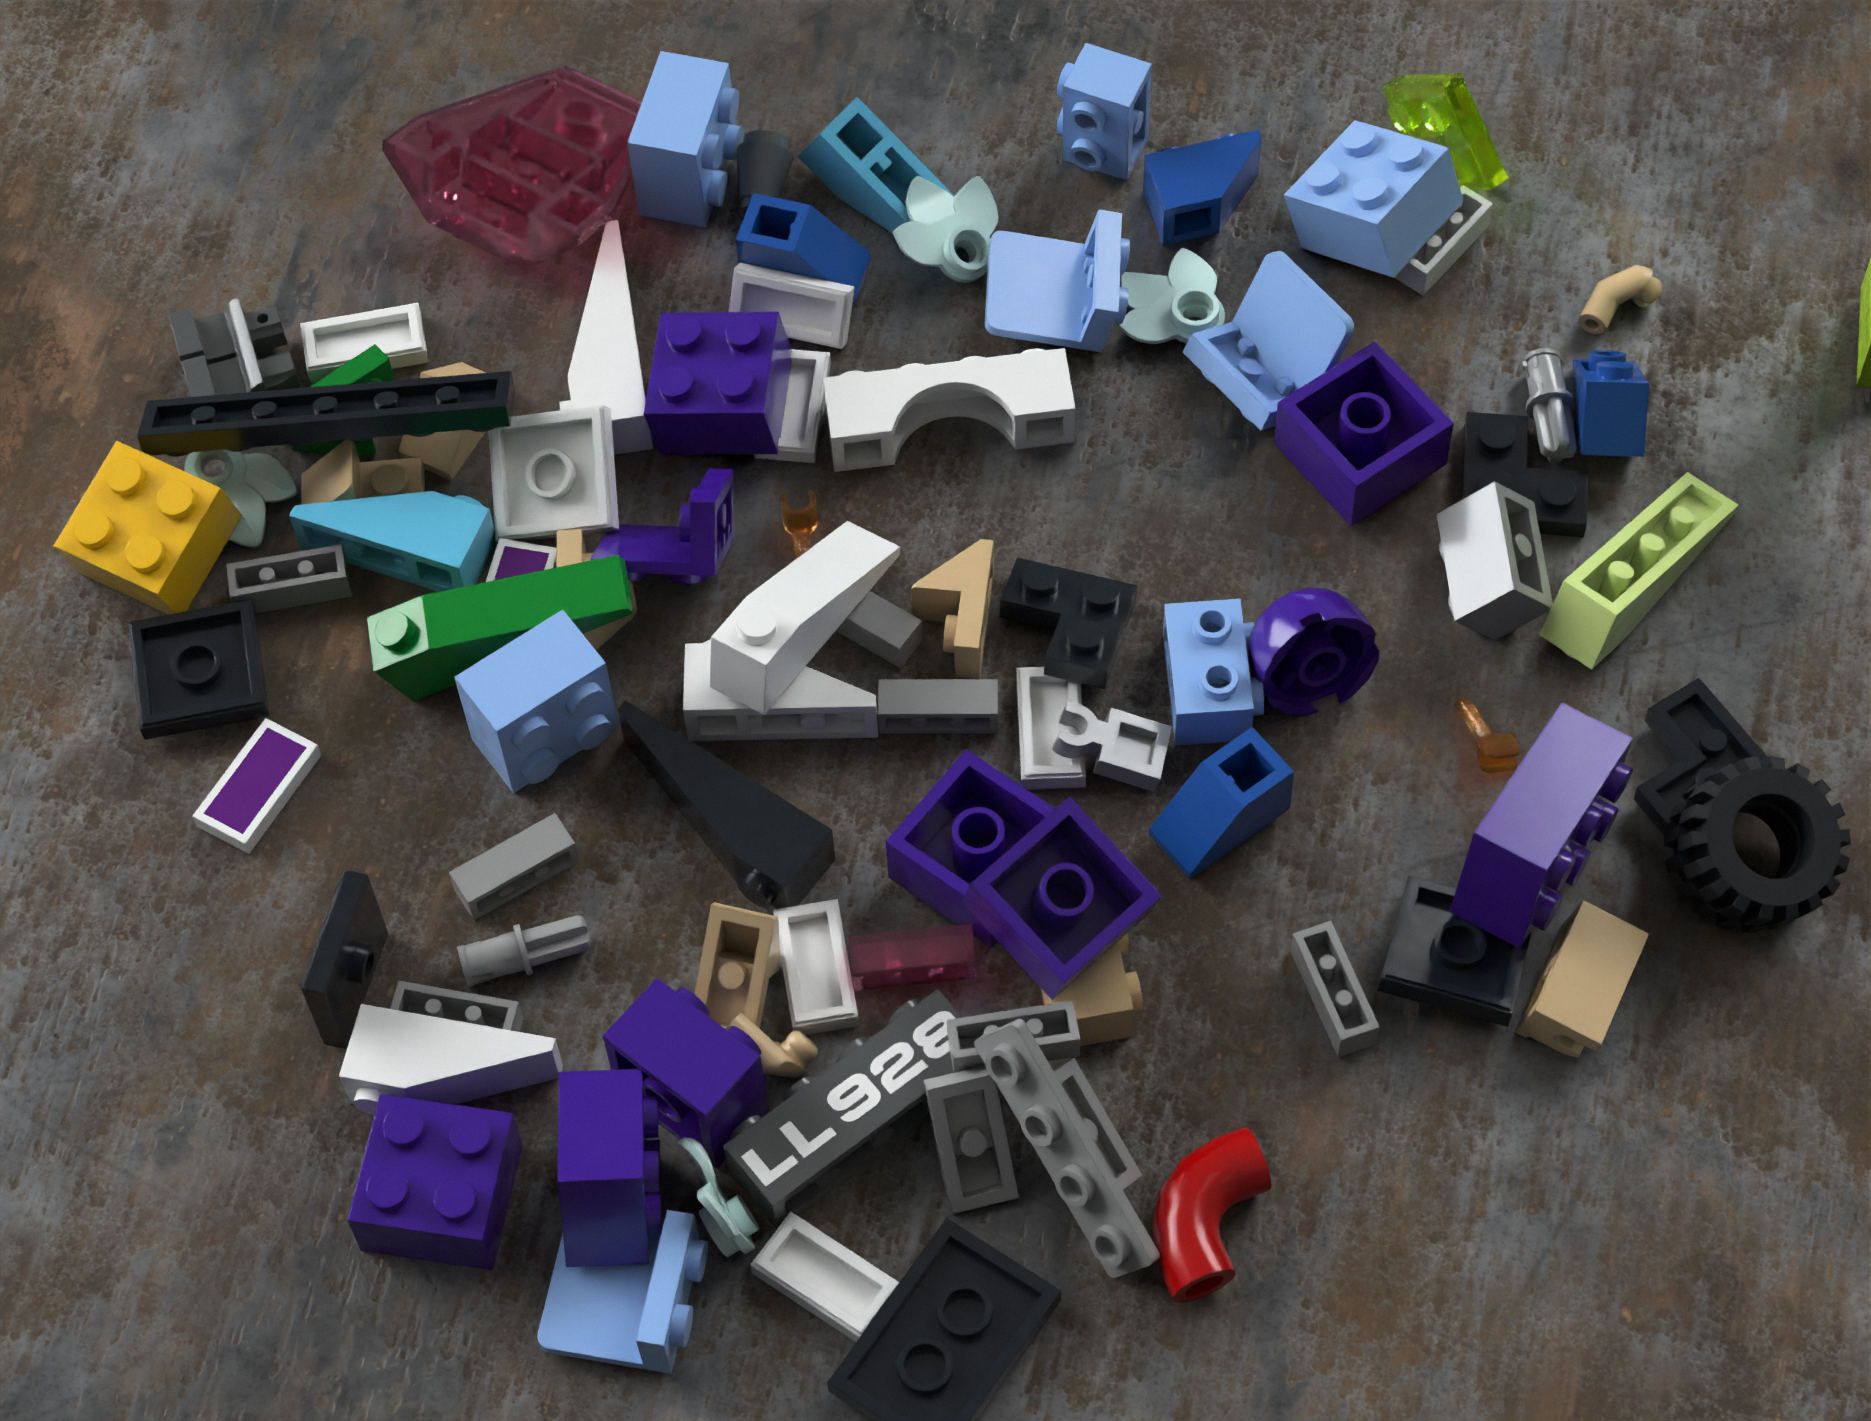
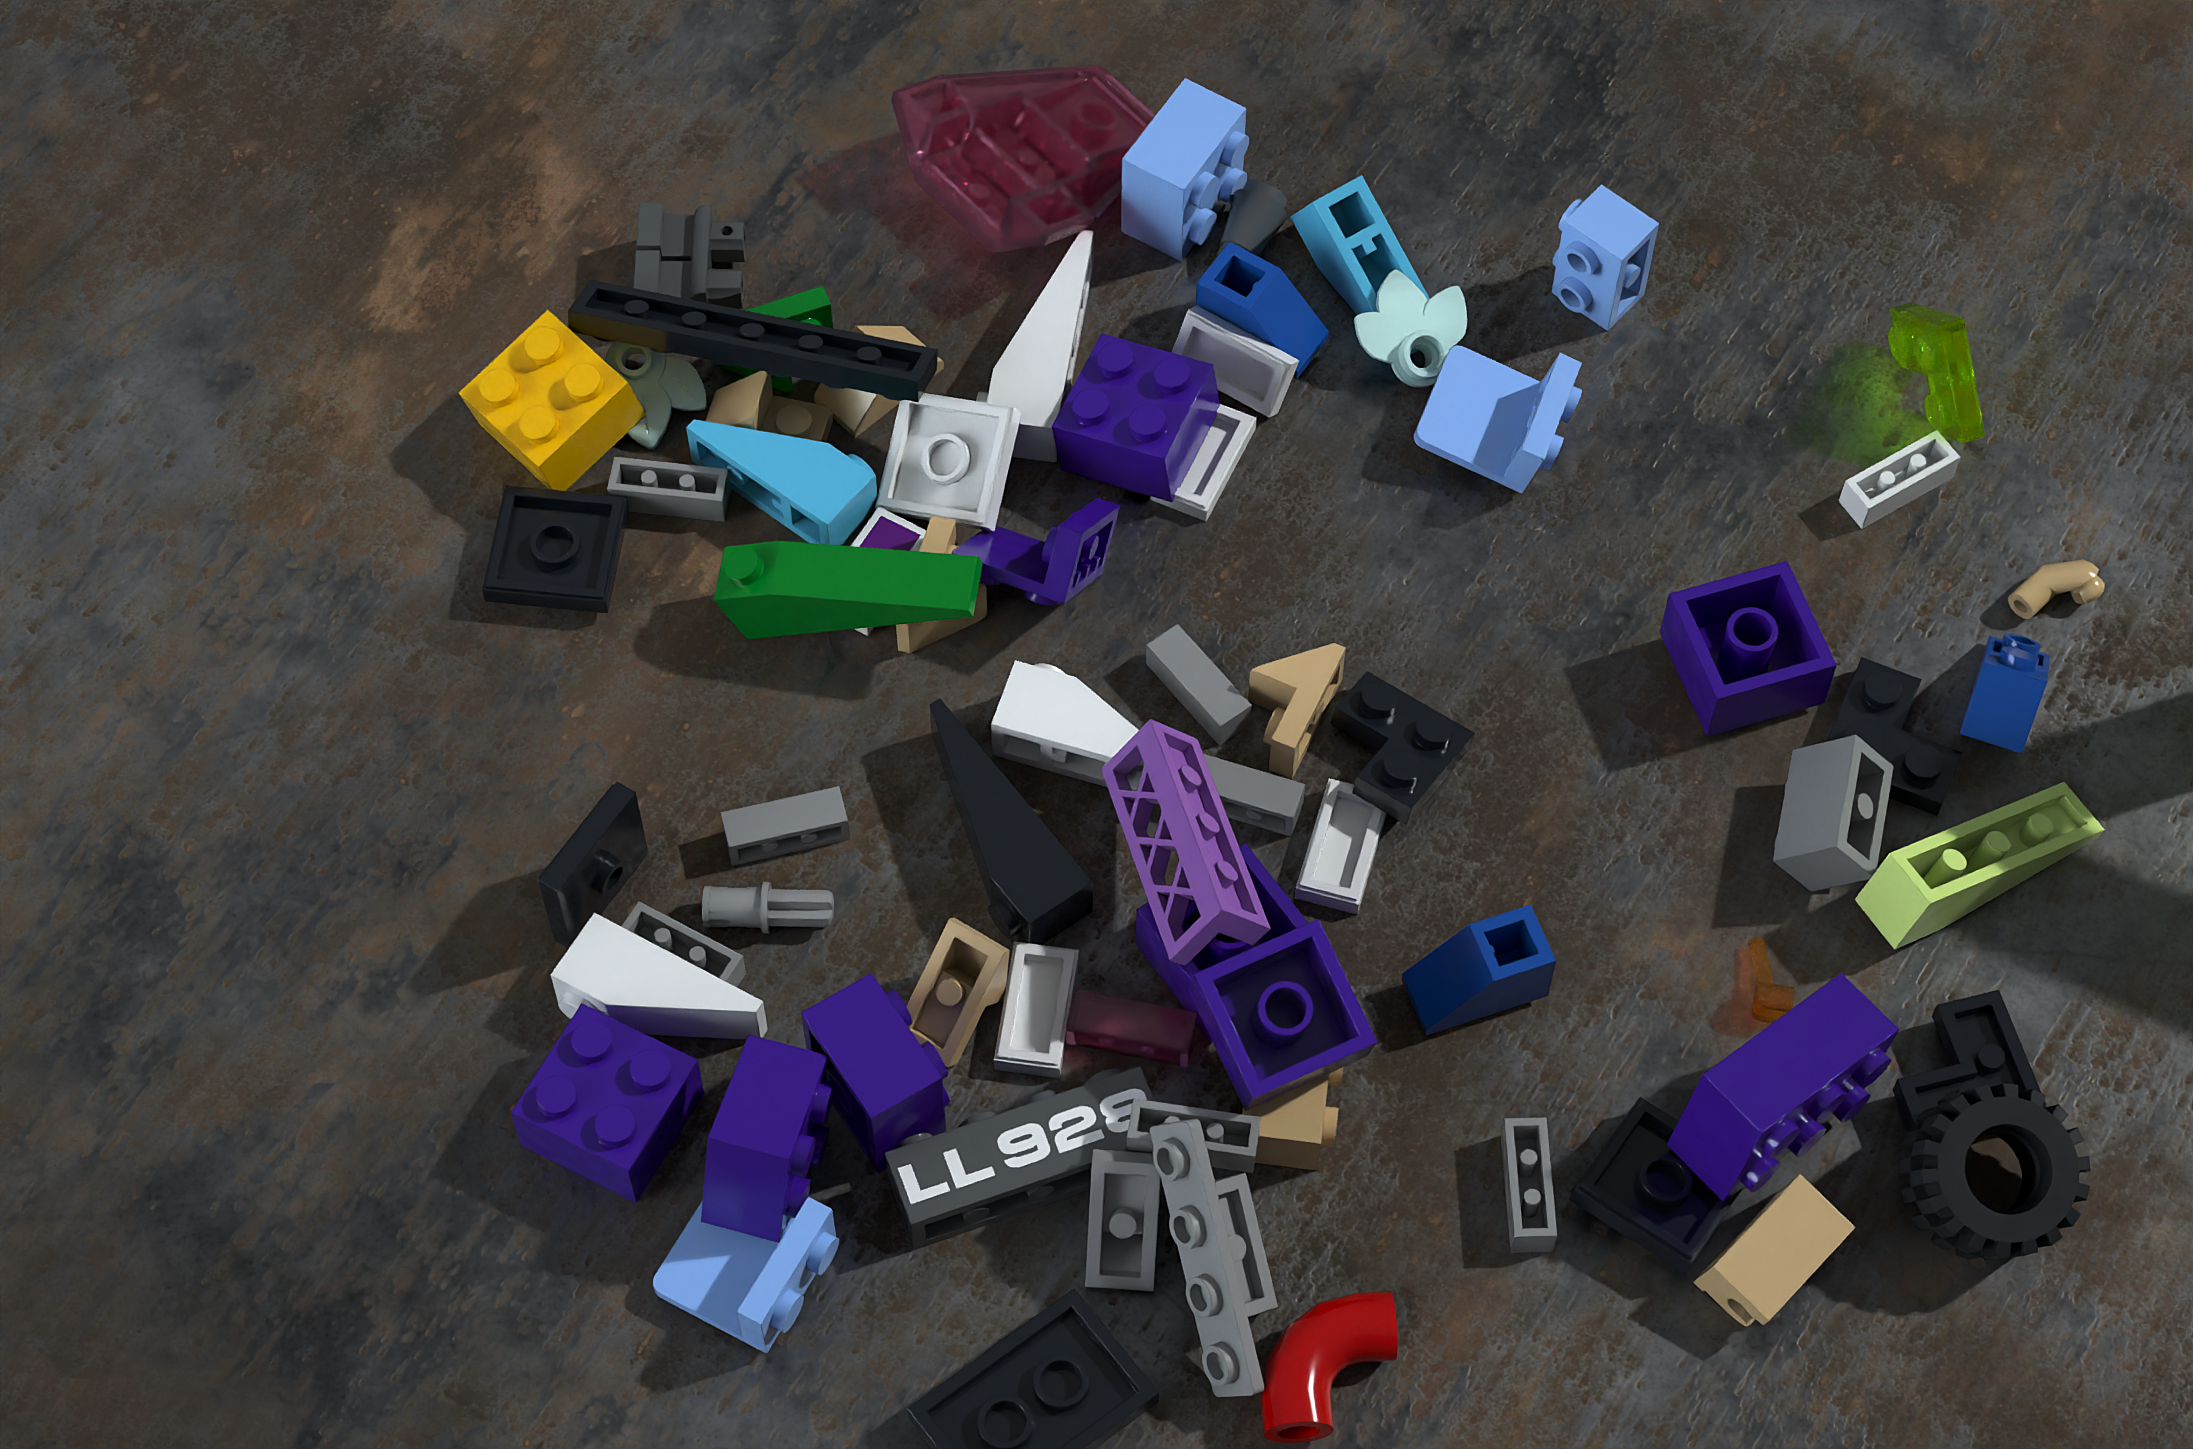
camera: 15 degrees right, 0 degrees up
tile [192,718,322,854] -> none
white tile [300,303,429,383] -> none
light blue brick [454,610,619,793] -> none
light aqua plate [677,1137,759,1257] -> none
white slope [710,521,900,715] -> none
tan arm [725,1012,818,1078] -> none
white tile [750,1212,899,1342] -> none
clear orange hand [780,490,819,559] -> none
white arch [823,348,1076,472] -> none
light grey plate [1052,703,1172,792] -> none
light aqua plate [1118,248,1225,344] -> none
blue slope [1143,130,1261,246] -> none
light blue brick [1163,599,1264,746] -> none
light blue bracket [1183,251,1354,431] -> none
dark purple cylinder [1249,587,1380,716] -> none
light blue brick [1284,120,1464,278] -> none
light grey axle [1522,348,1577,463] -> none
none -> medium lavender fence [1101,719,1271,966]

